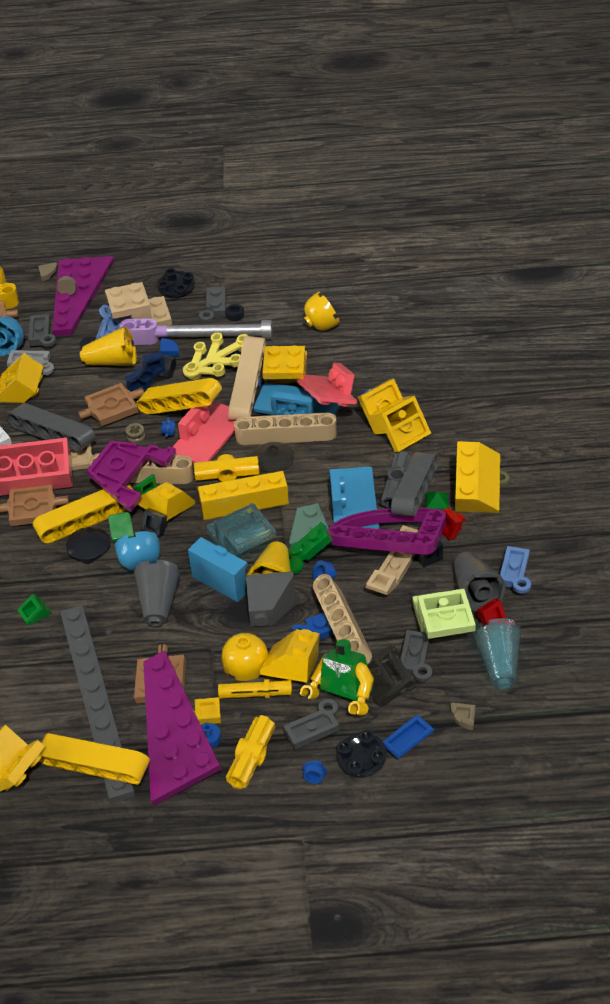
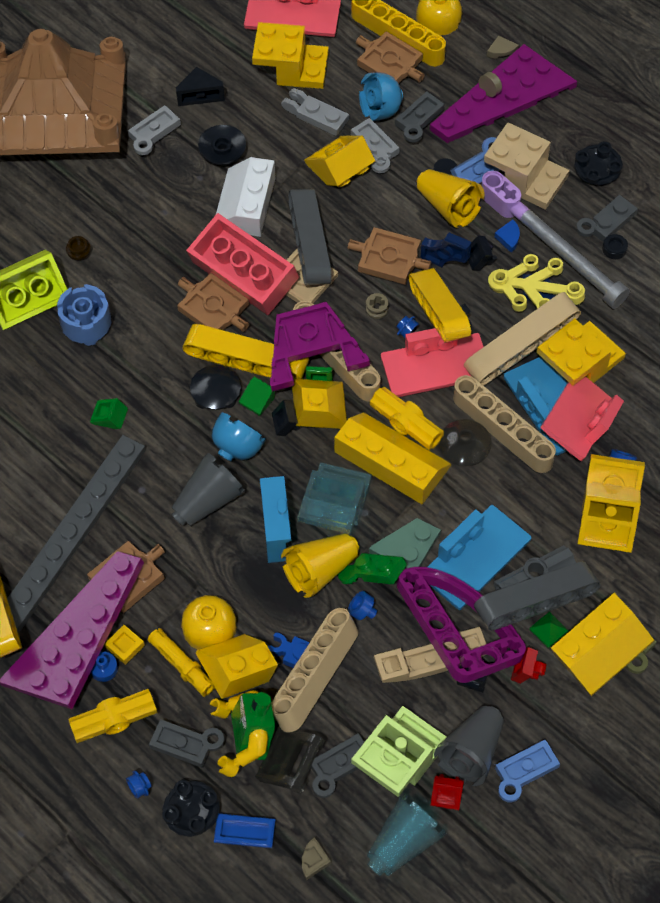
camera: 45 degrees right, 15 degrees up
dark grey slope [246,572,296,626] -> none

